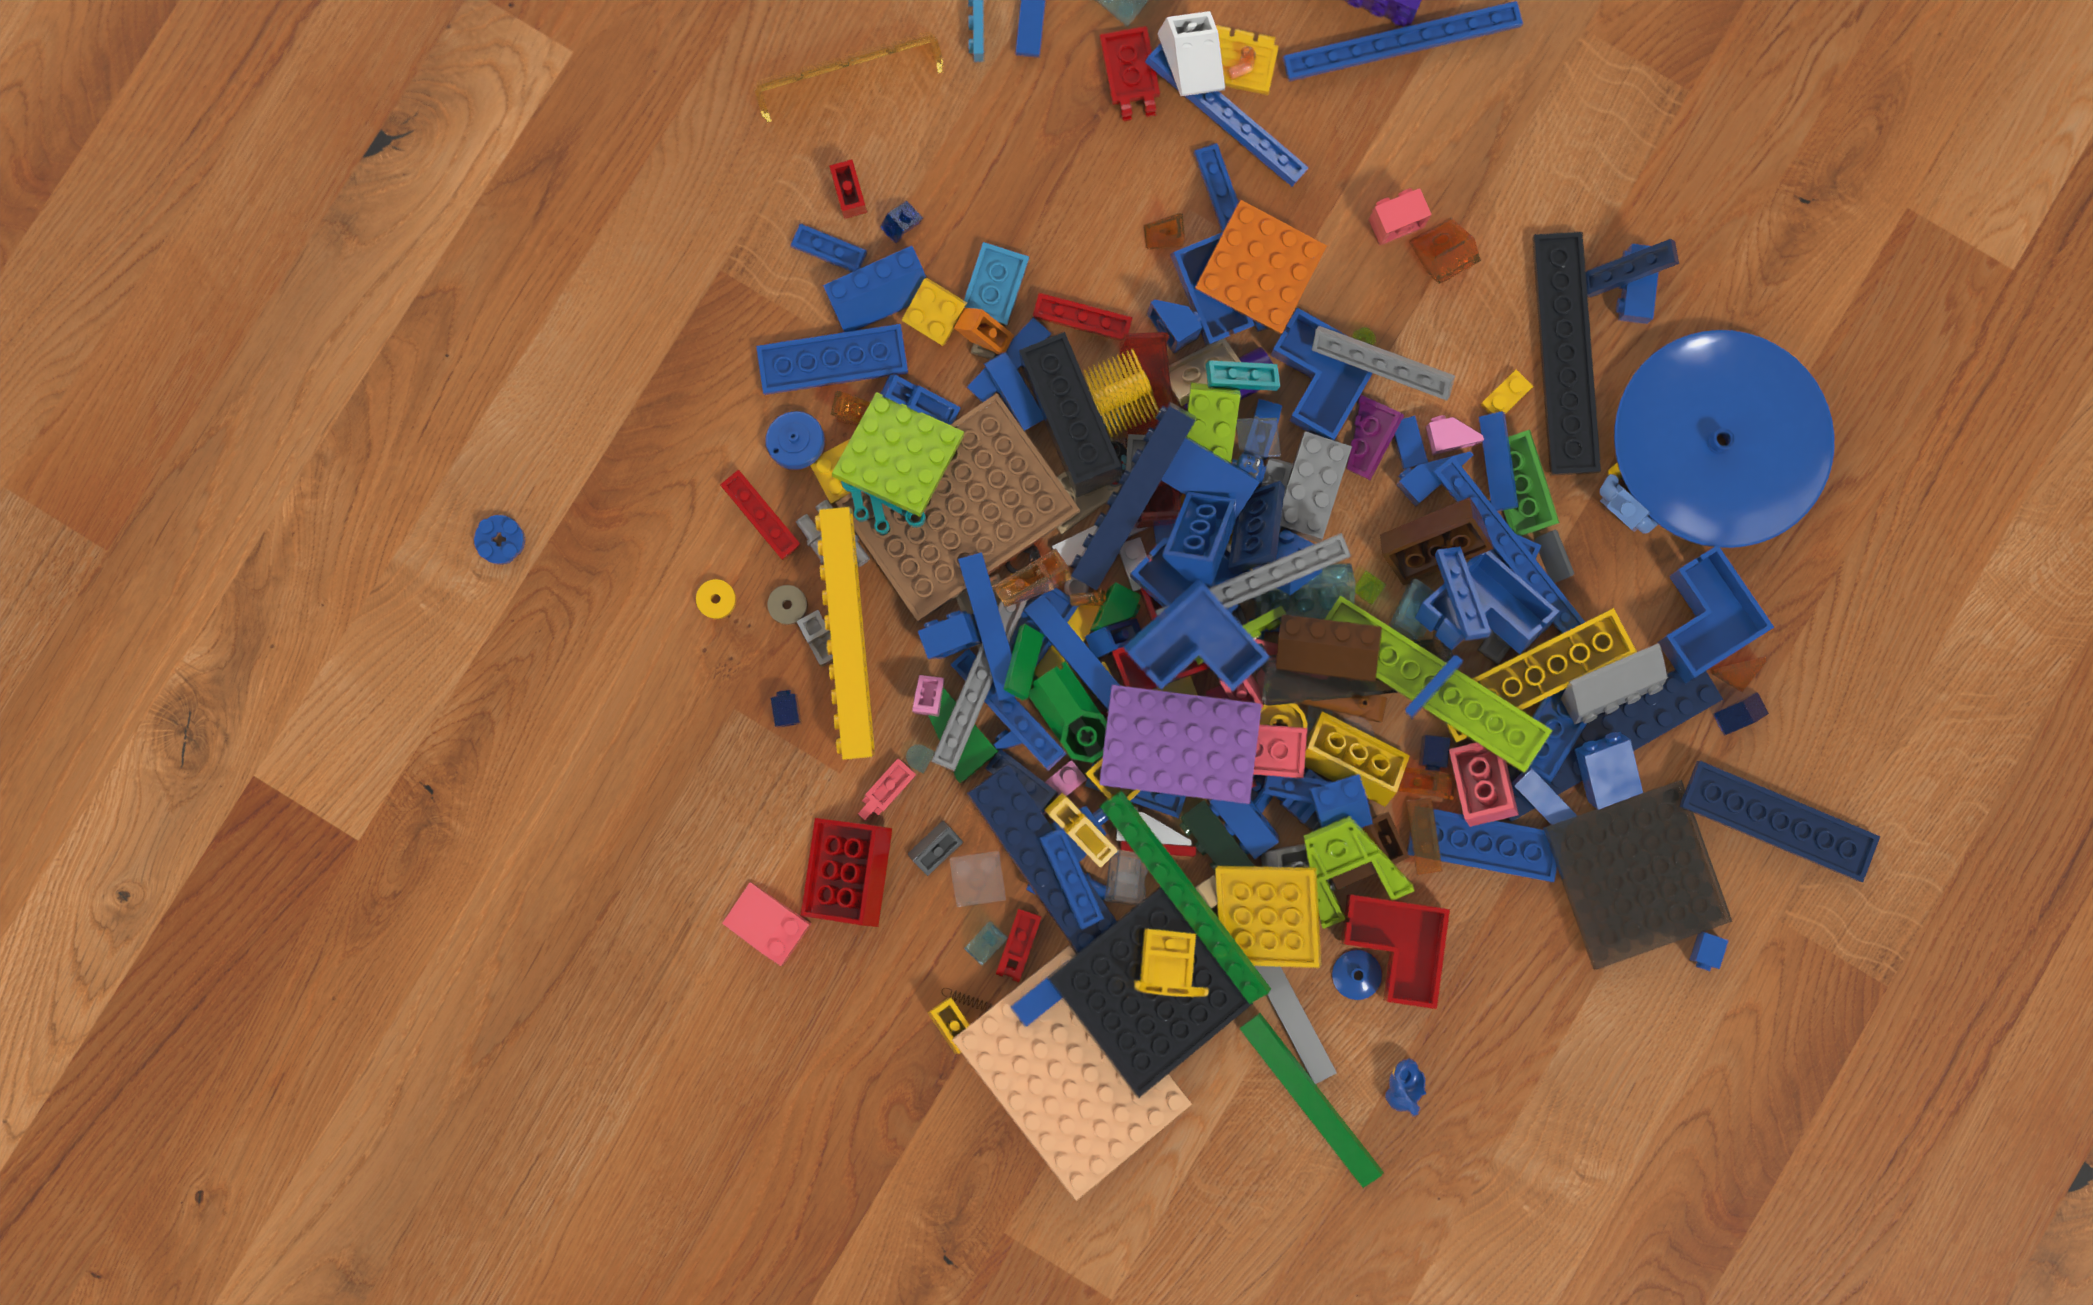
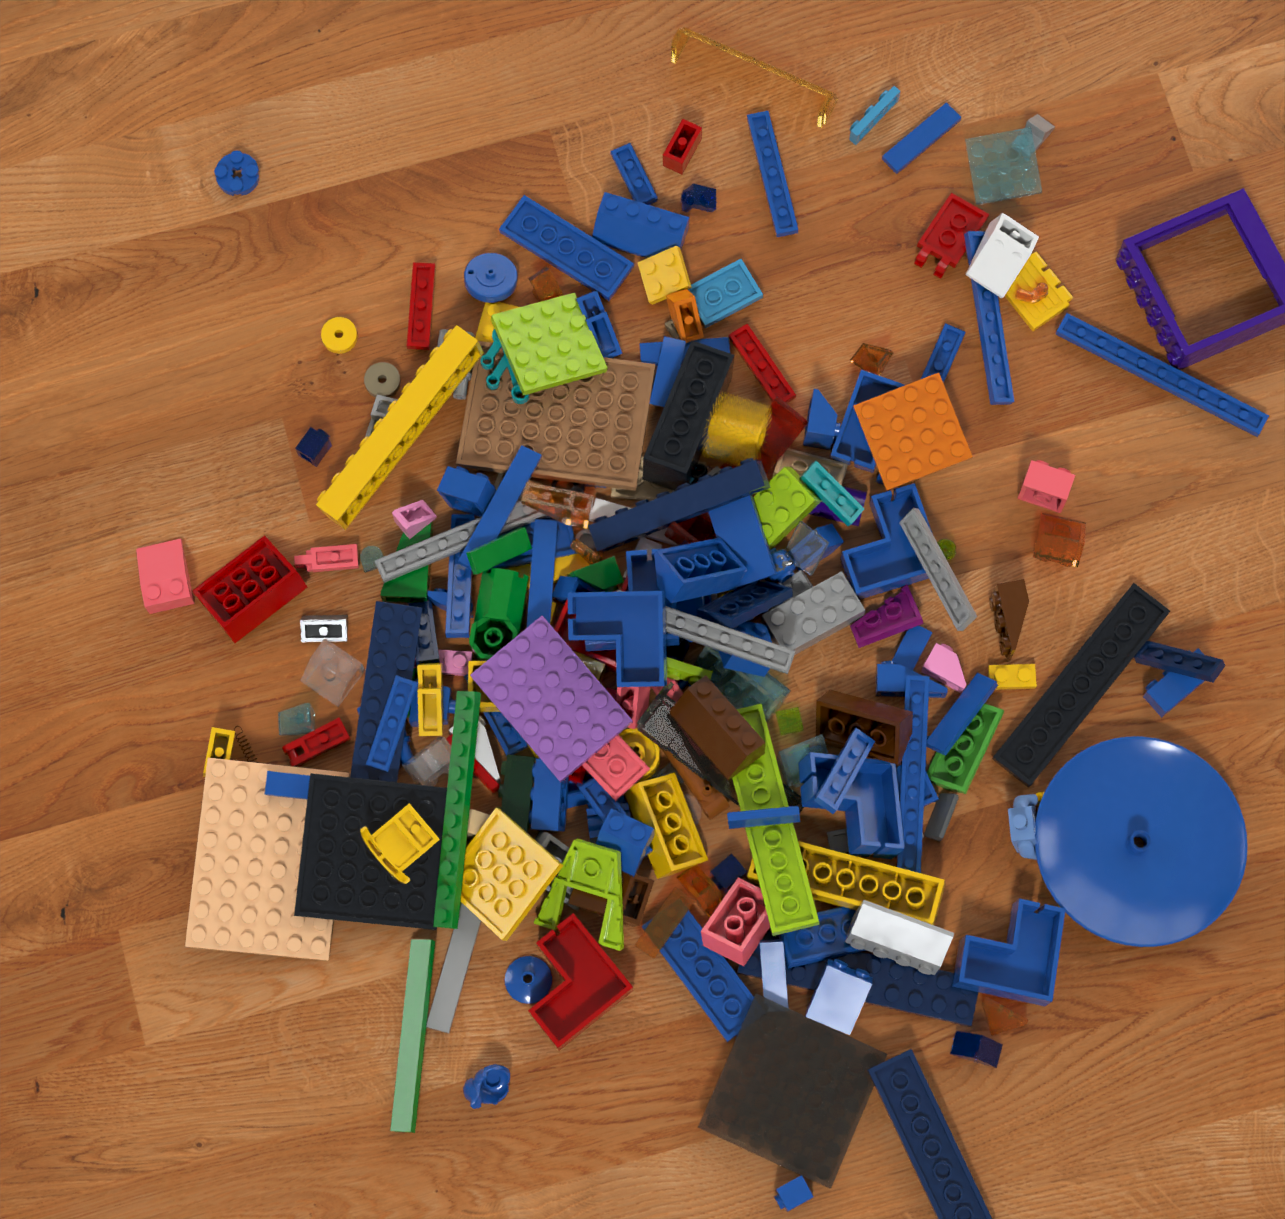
camera: 45 degrees right, 10 degrees down
none -> blue plate [747,111,798,237]
none -> reddish brown slope [989,579,1029,662]

